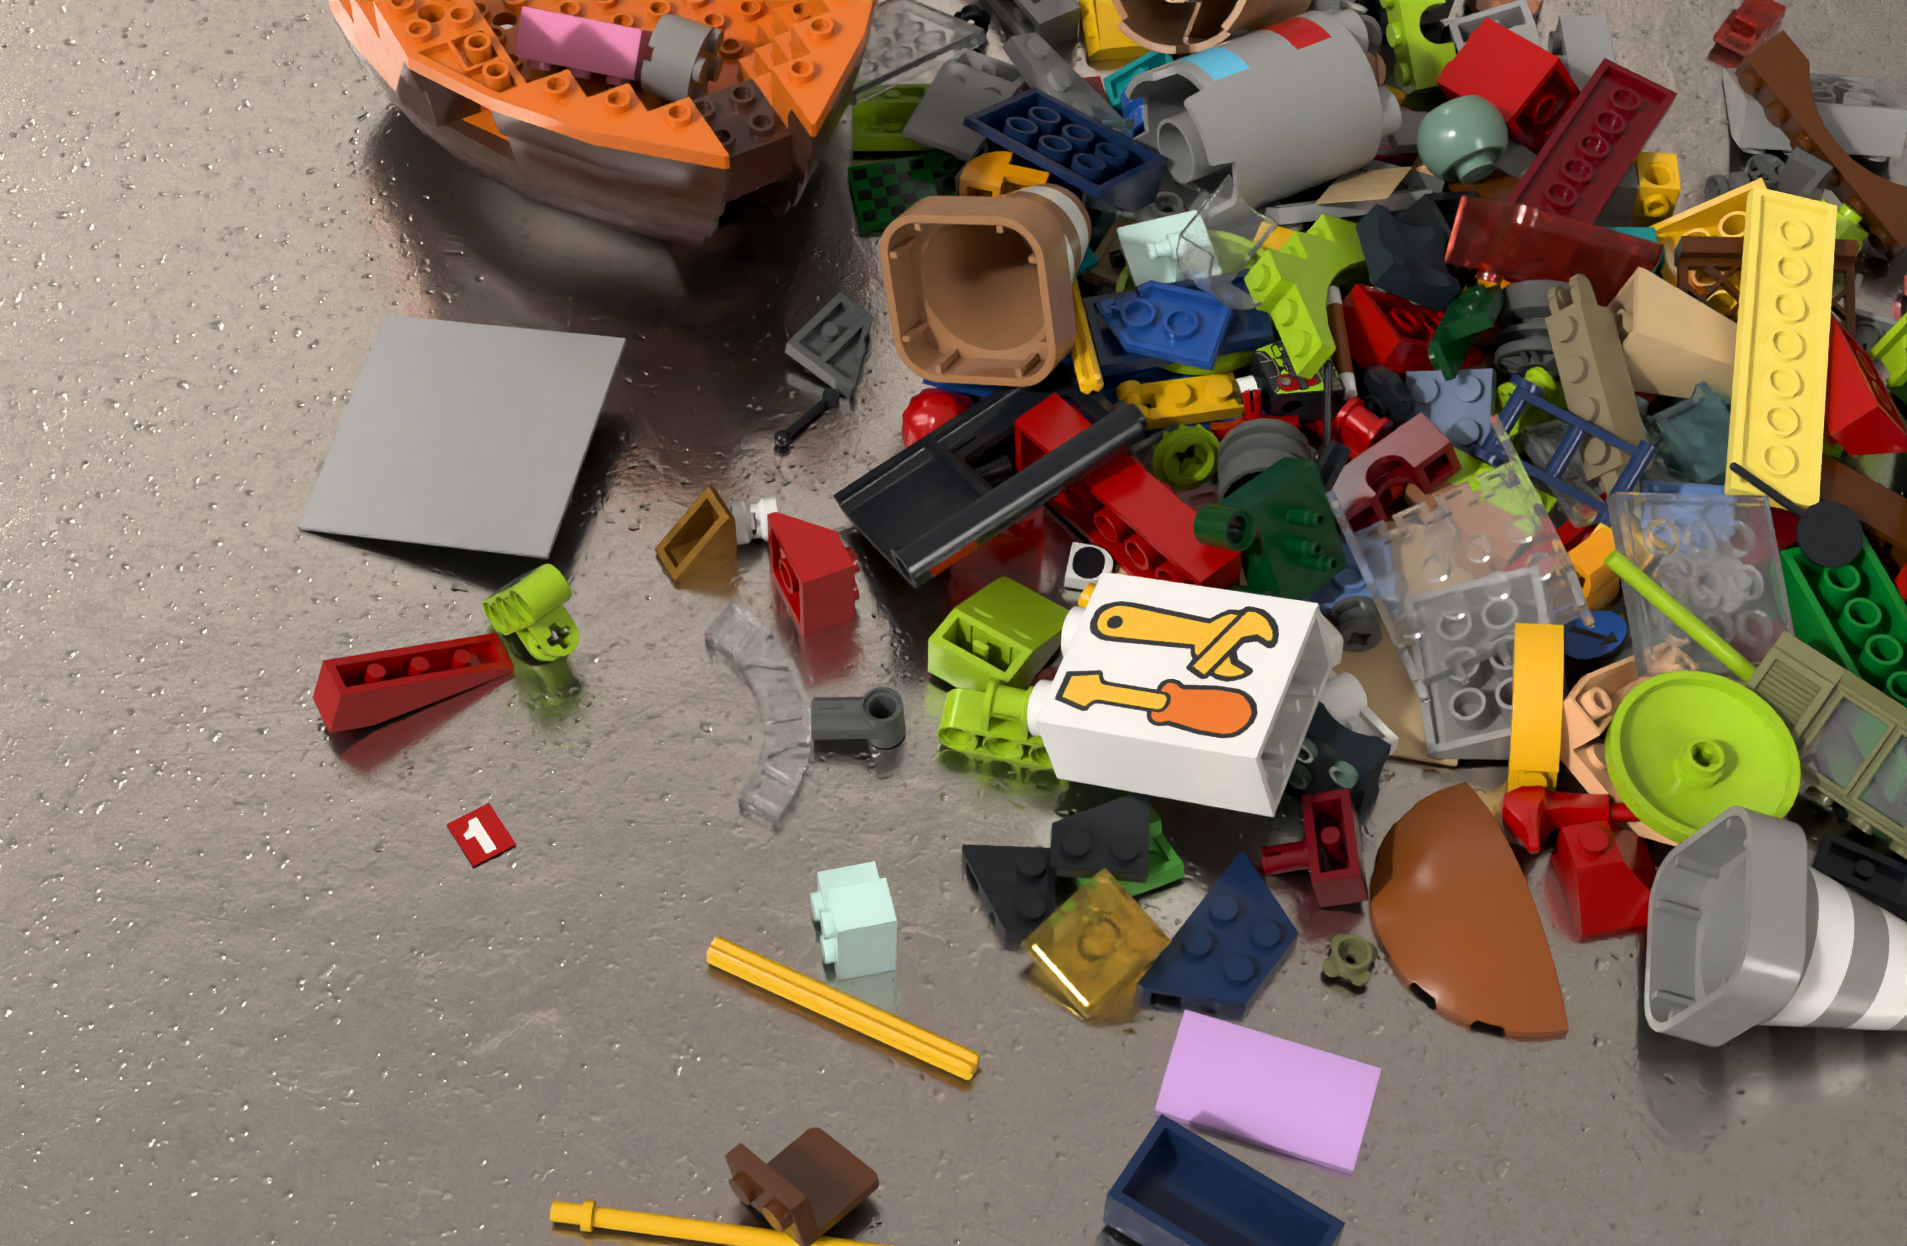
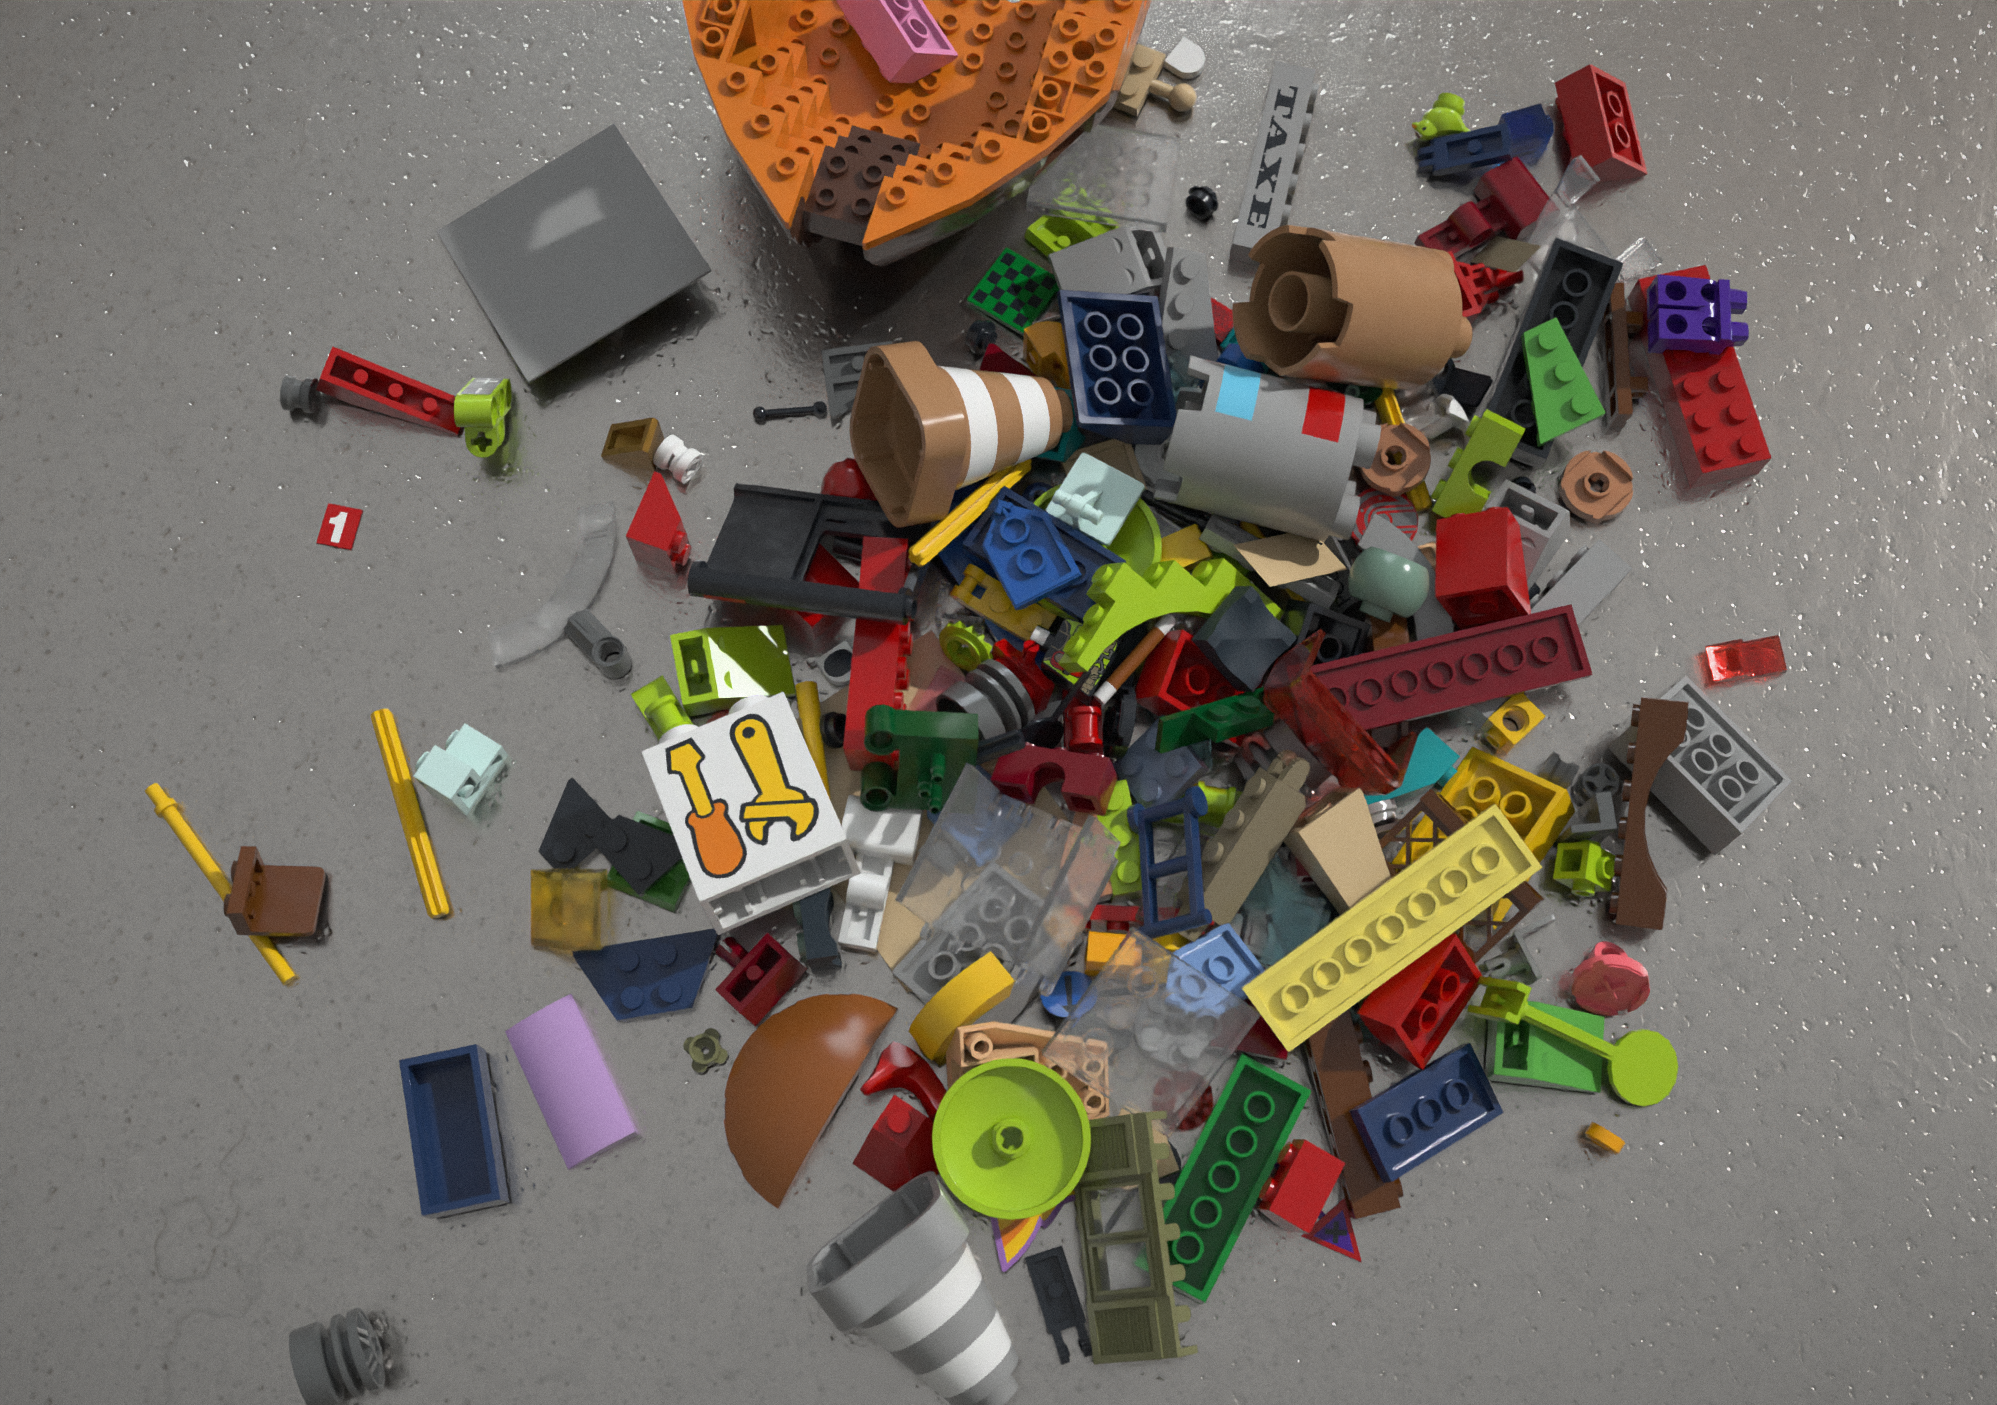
camera: 45 degrees right, 20 degrees up
light grey brick [641,13,724,102] -> none
clear piece [1176,174,1279,310] -> none
lime bar [1604,549,1757,682] -> none
black piece [1729,462,1863,568] -> none
none -> dark grey wheel [280,375,320,413]

